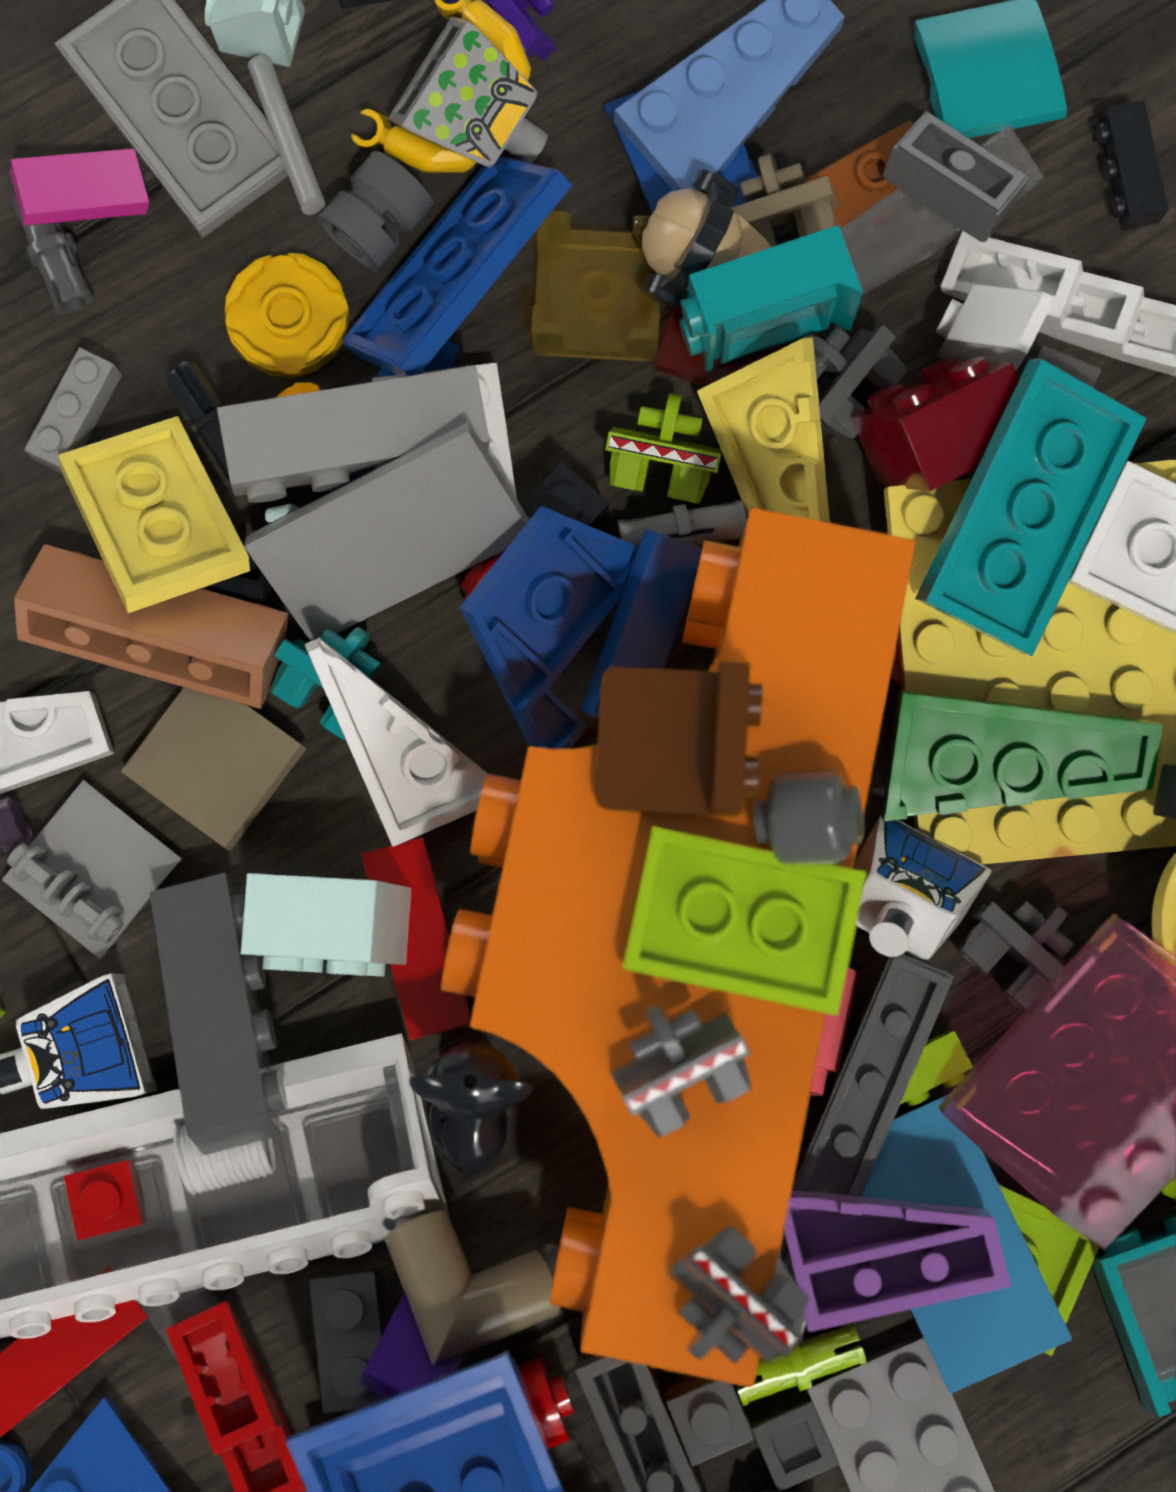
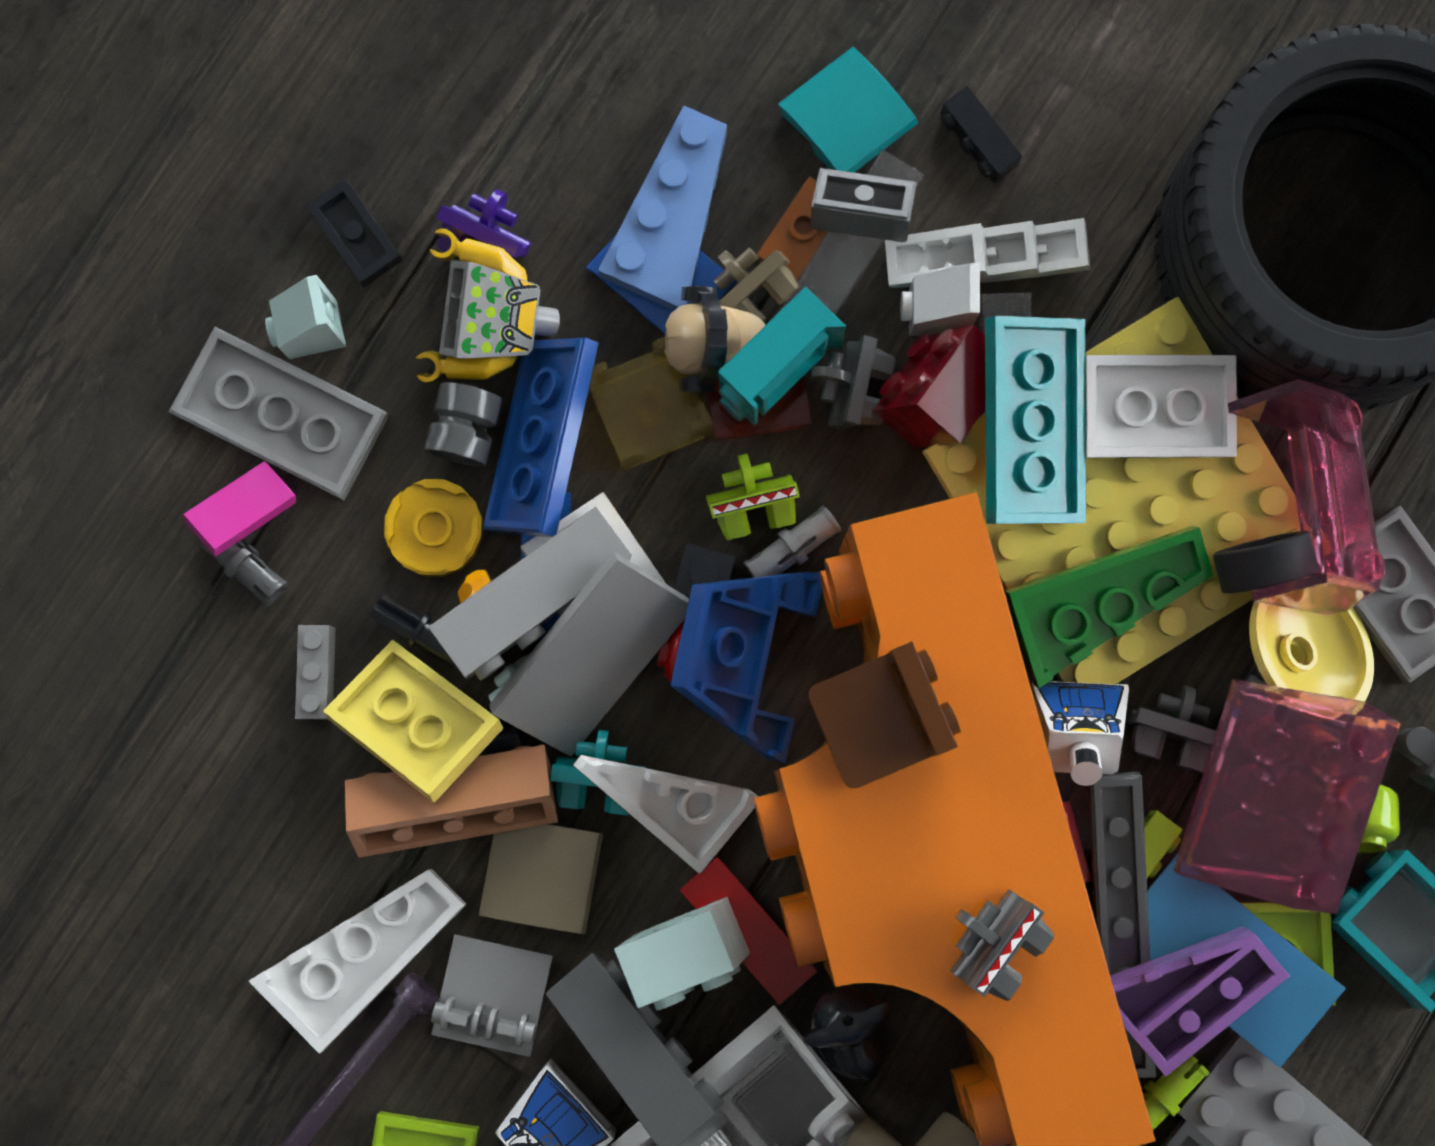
camera: 25 degrees left, 0 degrees up
light grey bar [248,55,325,215] -> none
blue tile [581,529,702,718] -> none
lime plate [622,826,867,1016] -> none
dark grey hips [667,1226,810,1364] -> none
light yellow wing [697,337,830,523] -> none
dark grey head [754,770,863,864] -> none

